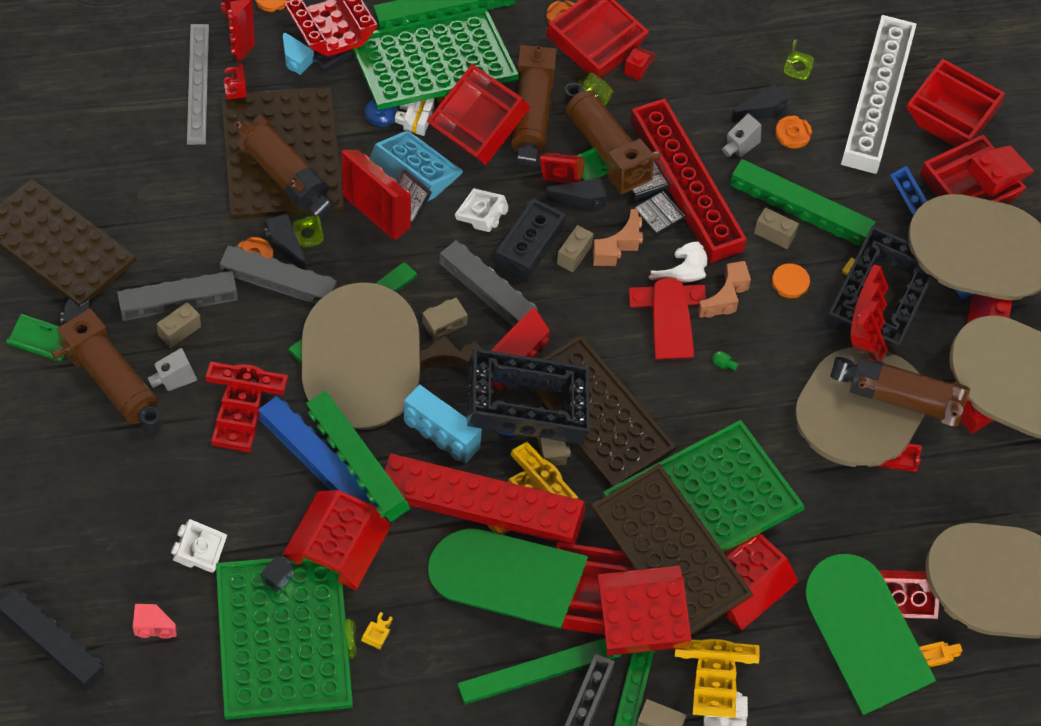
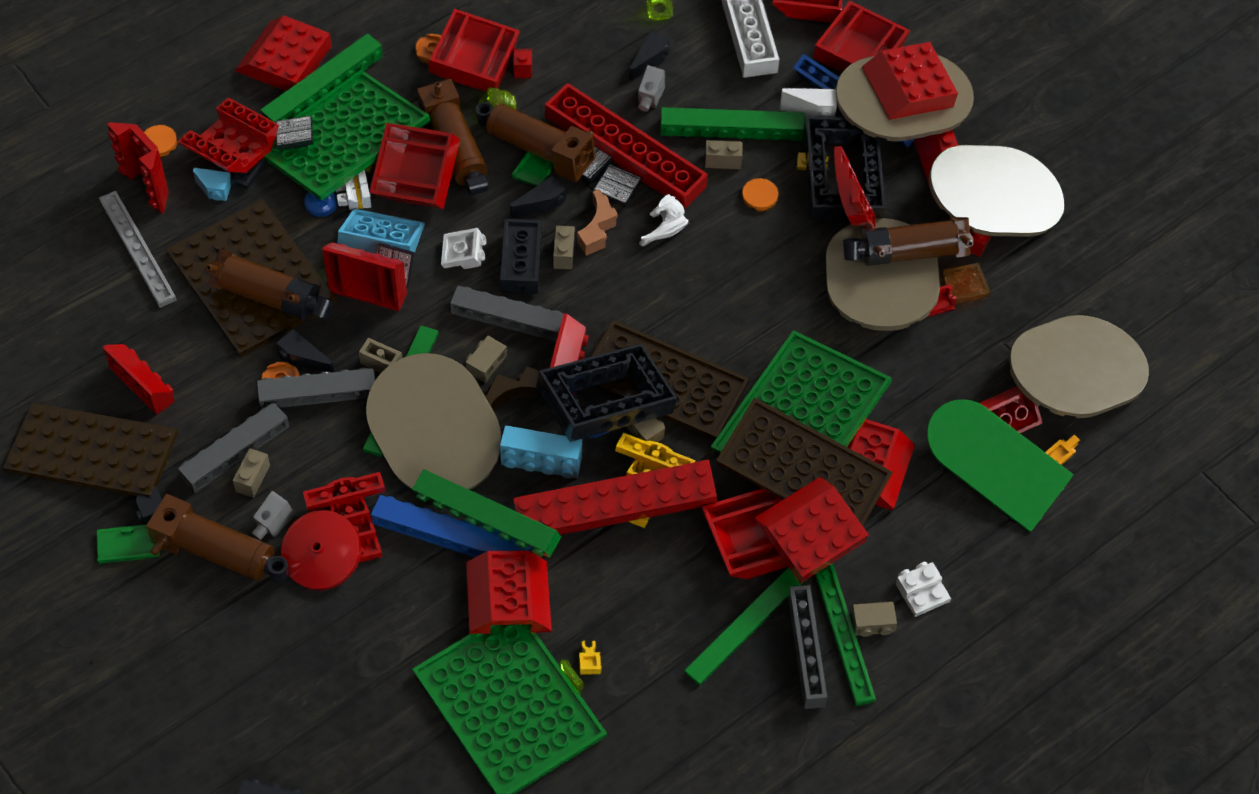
camera: 25 degrees left, 0 degrees up
coral slope [133,604,177,639] -> none
white plate [171,519,227,573] -> none
red hinge [224,65,247,99] -> none
black brick [261,556,294,593] -> none
clear neon green piece [293,216,324,247] -> none
green piece [428,529,588,629] -> none
red slope [540,153,585,184] -> none
red slope [628,278,706,360] -> none
yellow slope [675,639,759,718] -> none
nougat arch [698,261,751,318] -> none
green cylinder [712,351,739,370] -> none
orange tile [775,116,812,149] -> none
red slope [968,146,1034,197] -> none
none -> red slope [102,344,175,415]
none -> tile [276,116,314,150]
none -> red dish [281,510,361,591]
none -> dark tan brick [359,338,402,373]
none -> white slope [779,88,837,124]
none -> red slope [862,42,958,120]
none -> clear orange plate [943,263,990,304]

